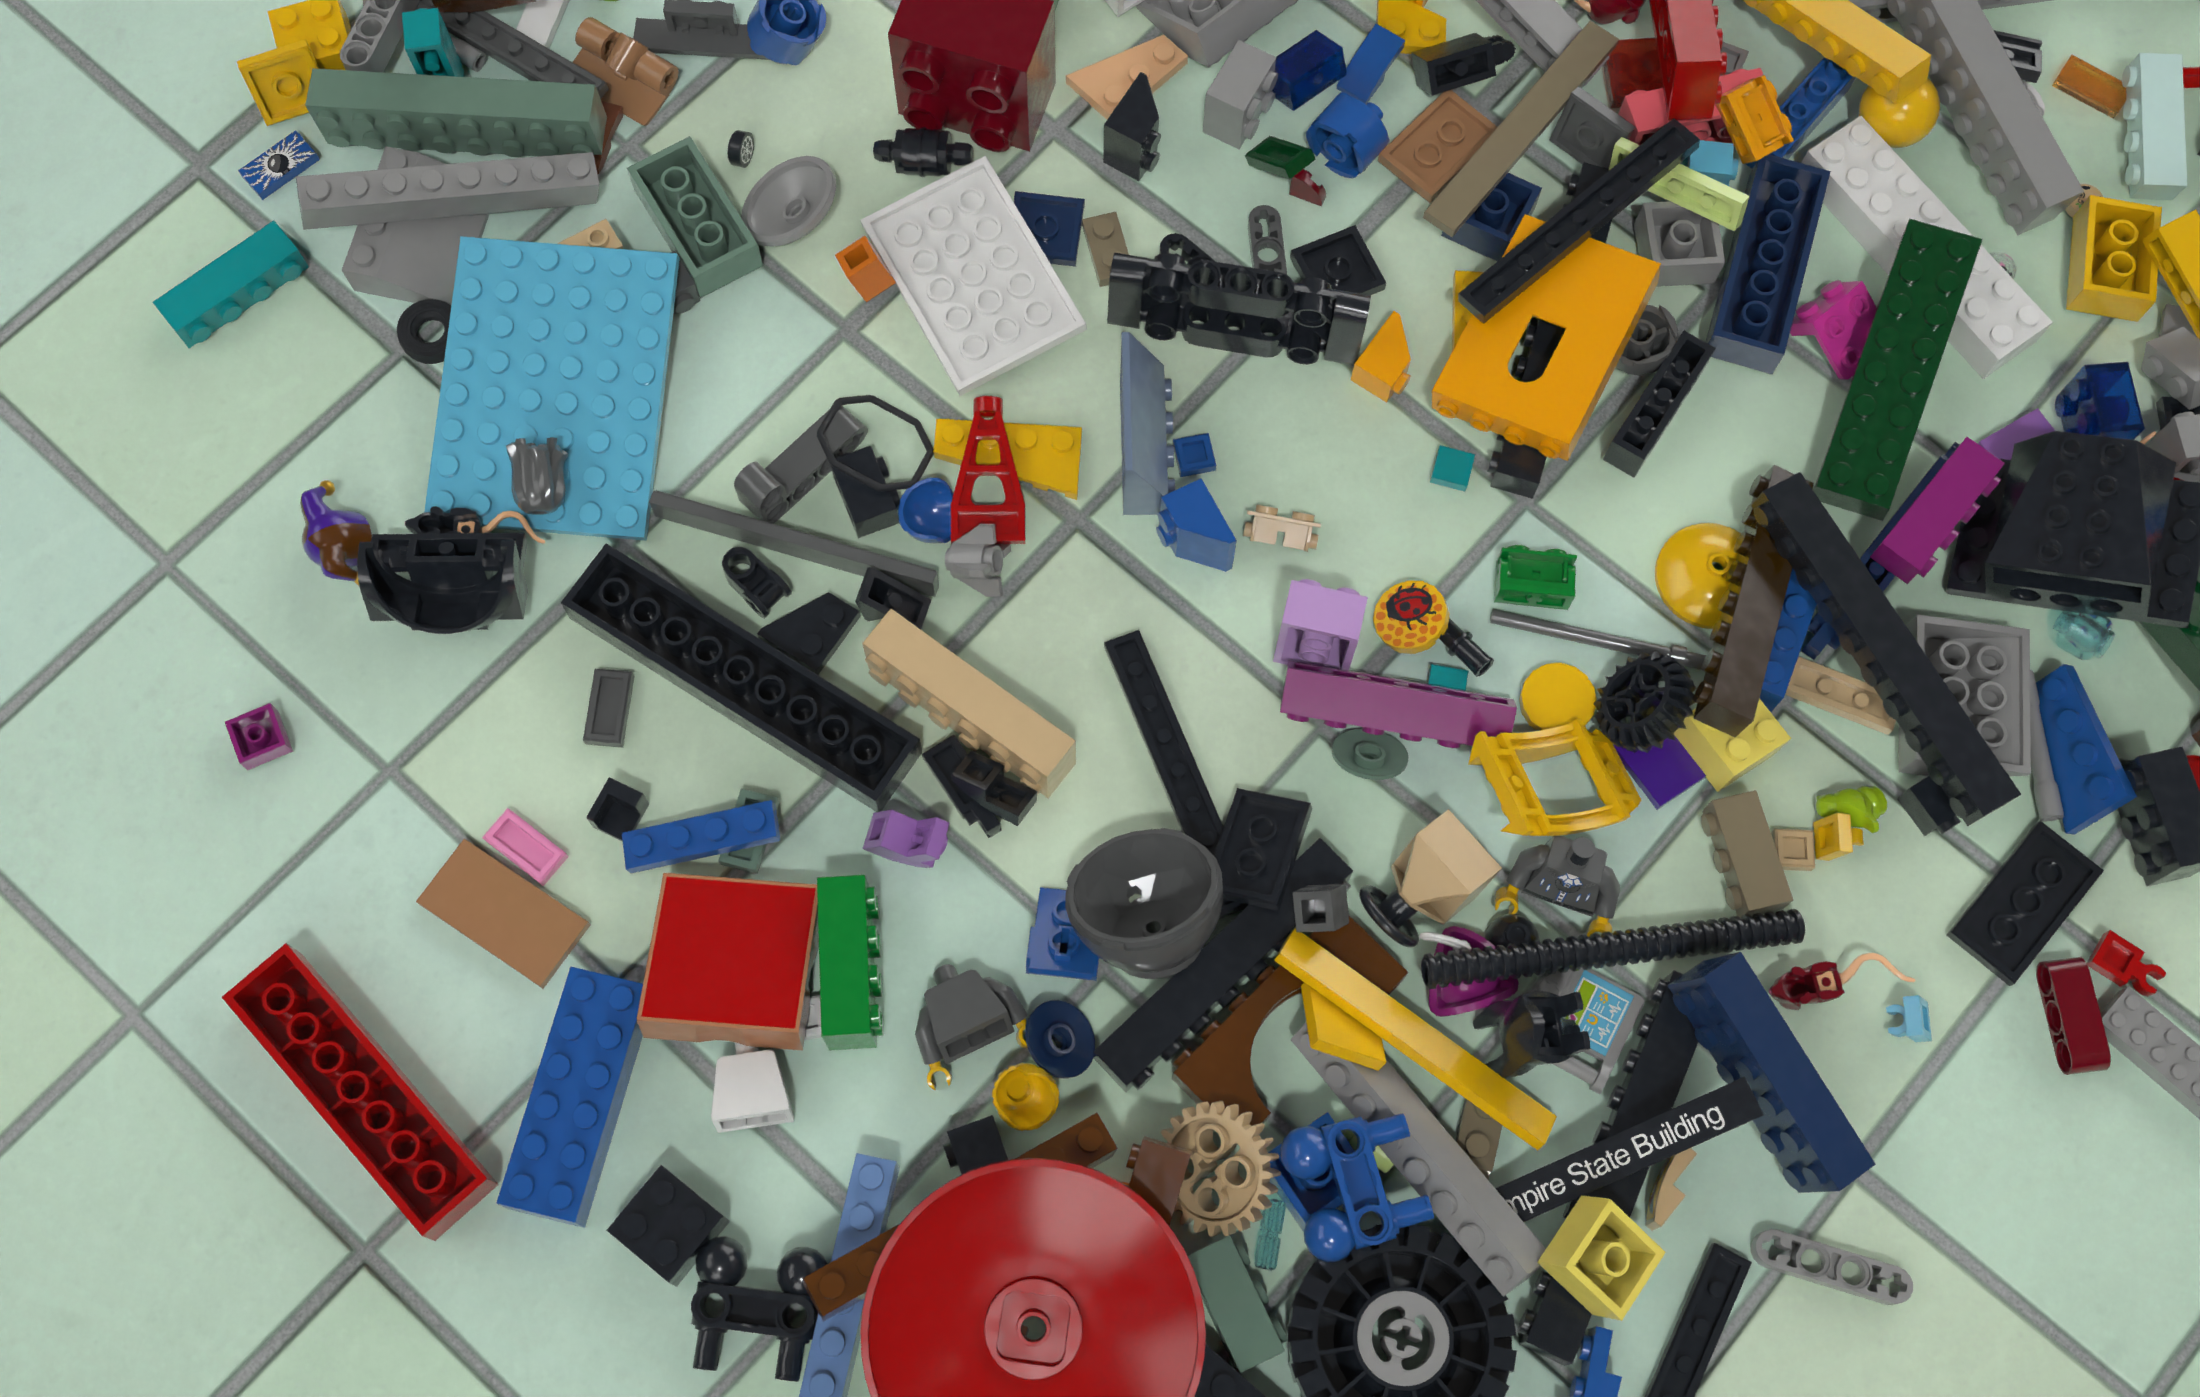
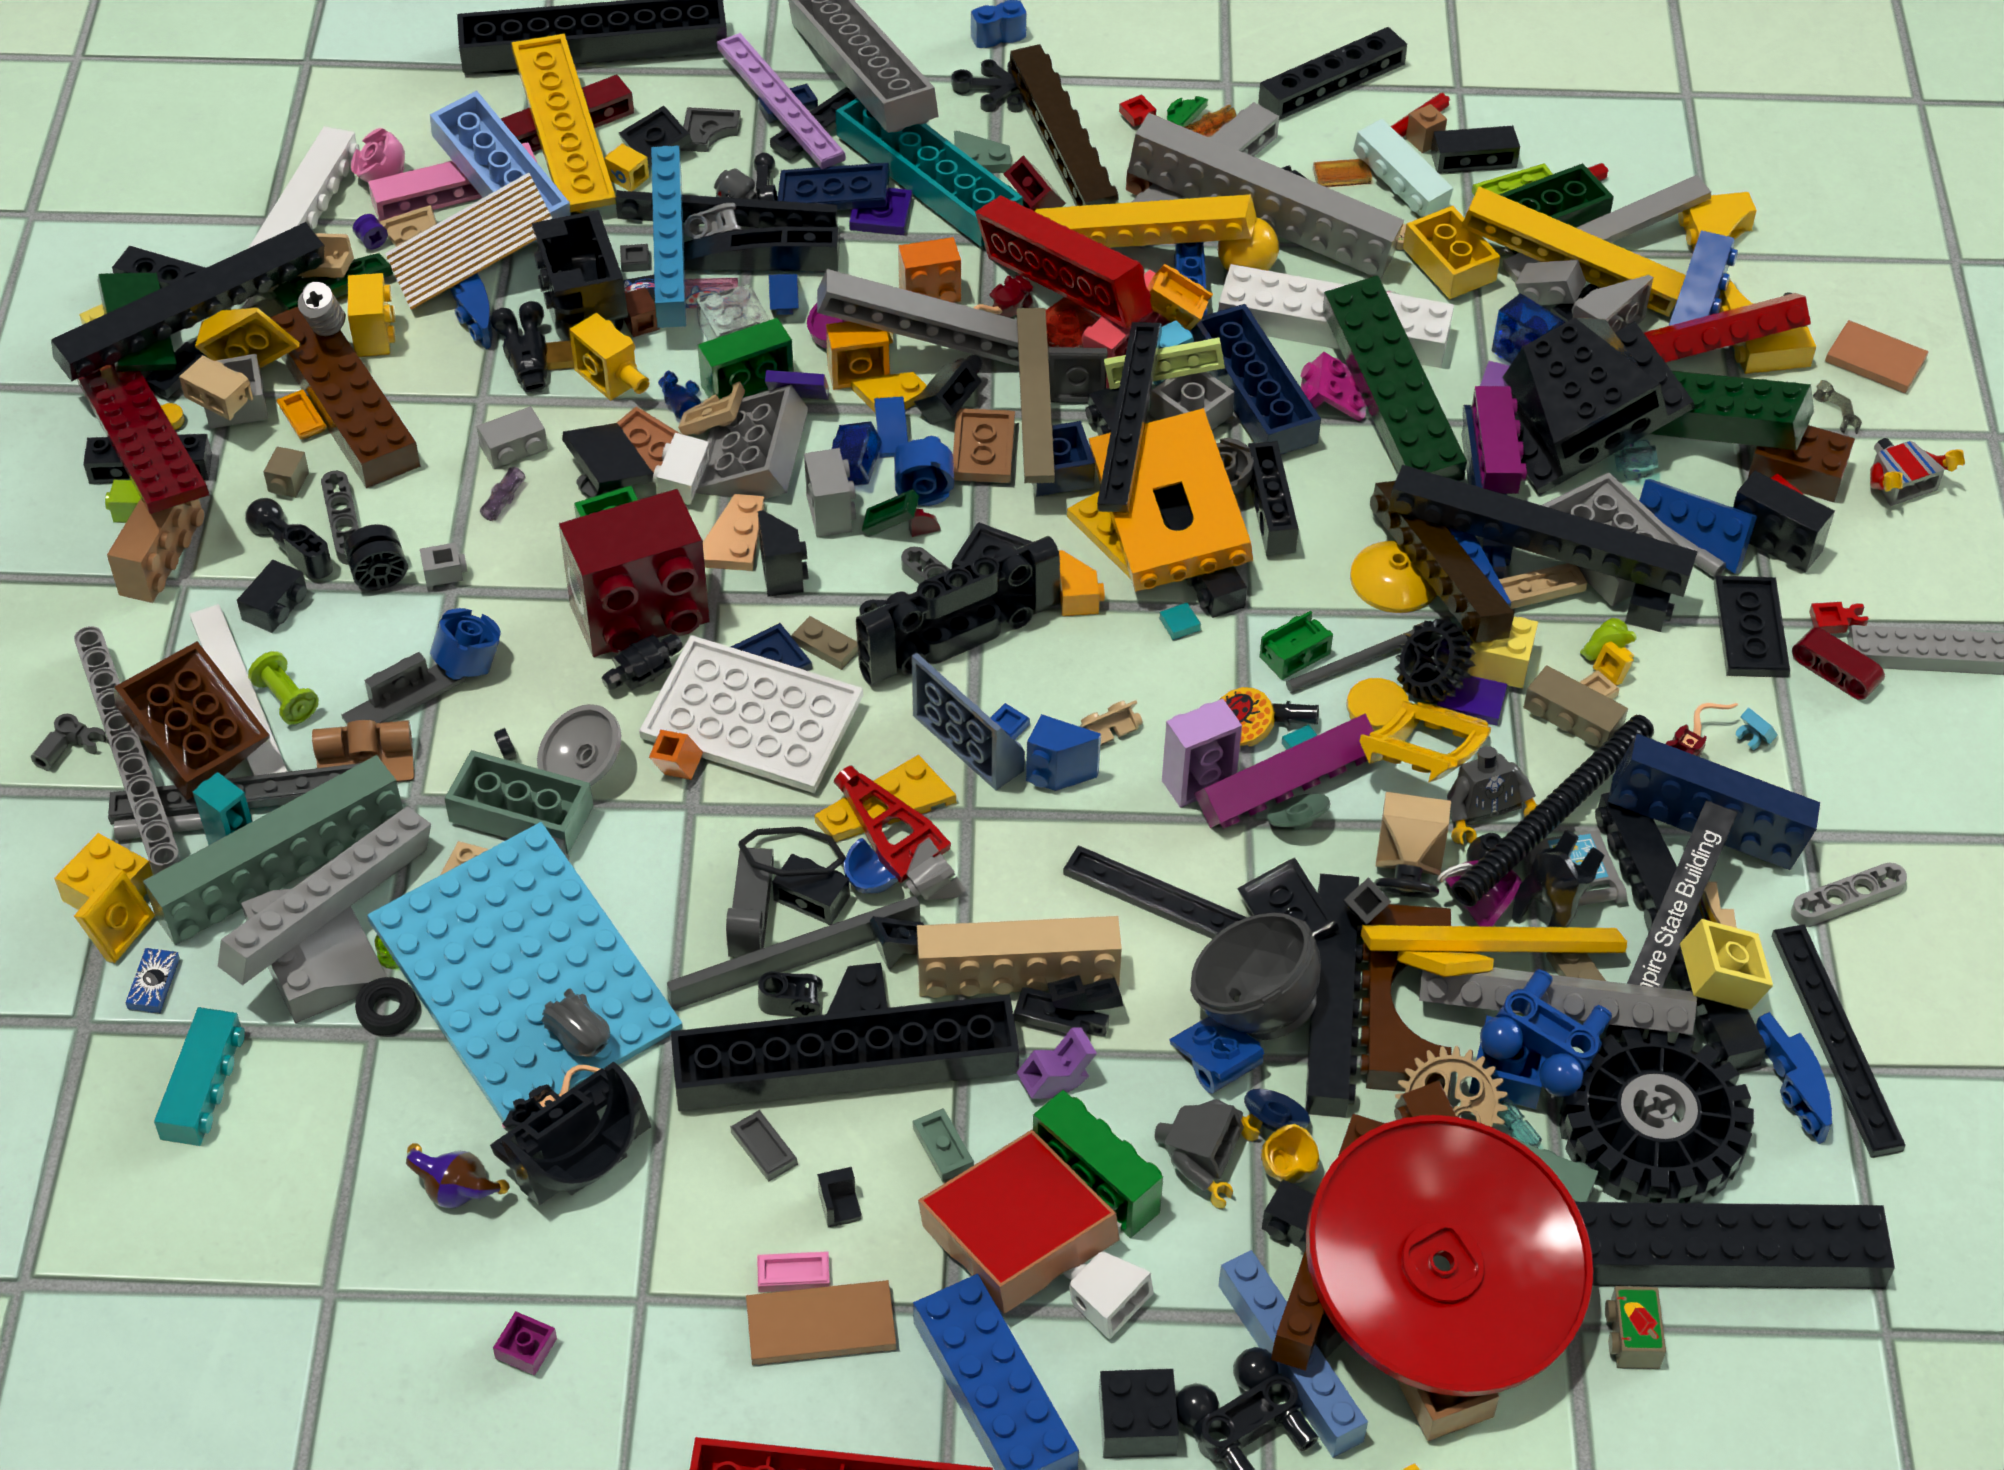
camera: 40 degrees left, 20 degrees down
blue plate [622,800,781,874] -> none

